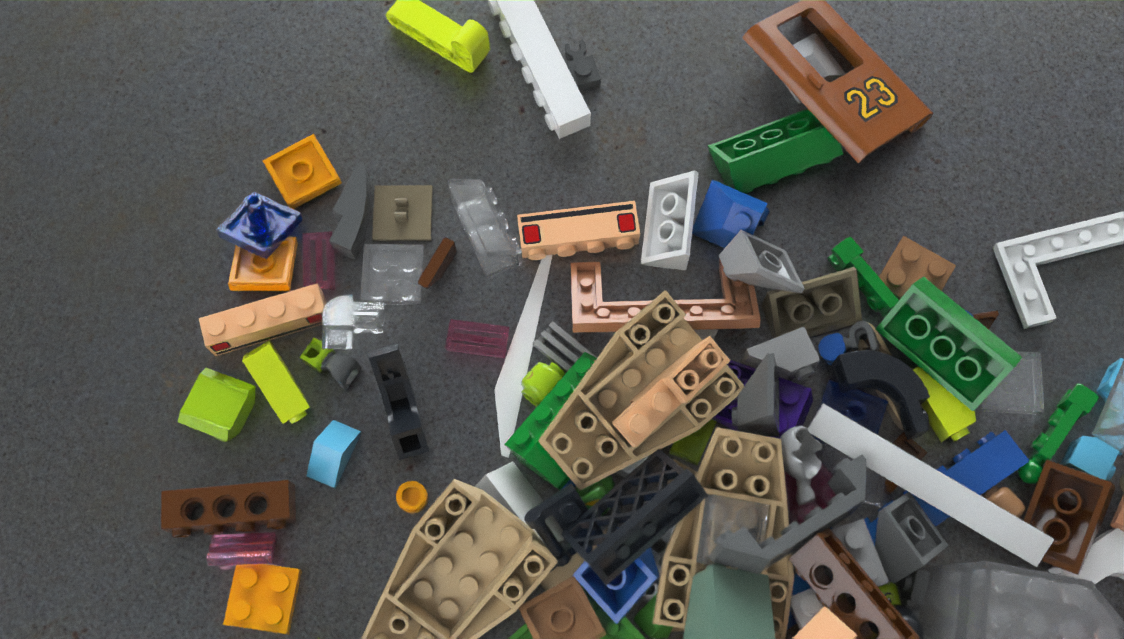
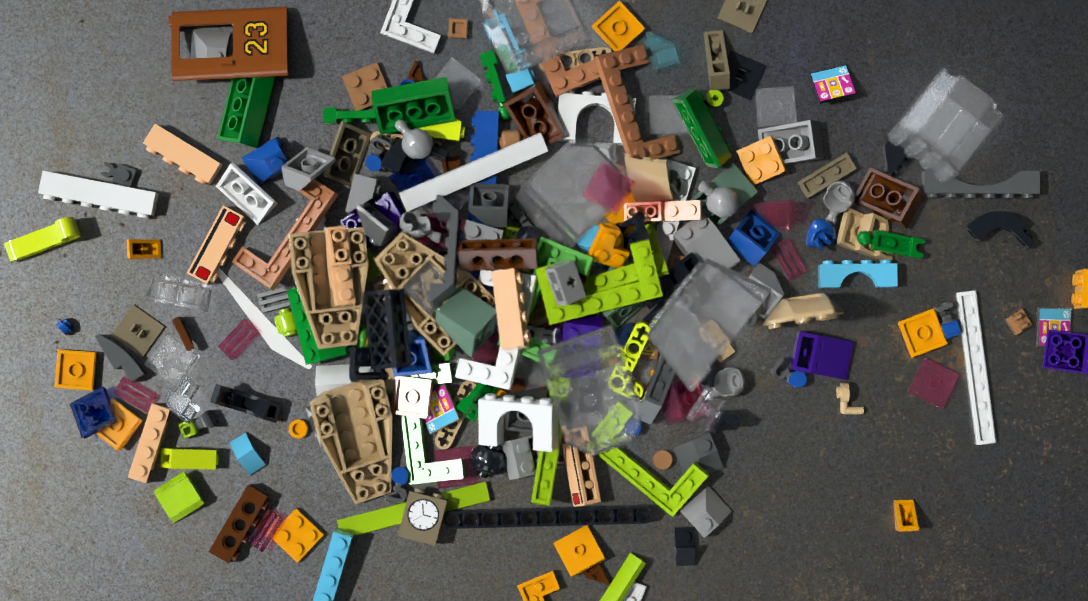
camera: 55 degrees left, 15 degrees up
none -> blue plate [56,318,73,335]
none -> light orange slope [127,239,162,261]
none -> light nougat brick [143,124,223,185]
none -> light grey hair [395,120,433,159]
none -> medium nougat tile [448,18,468,39]

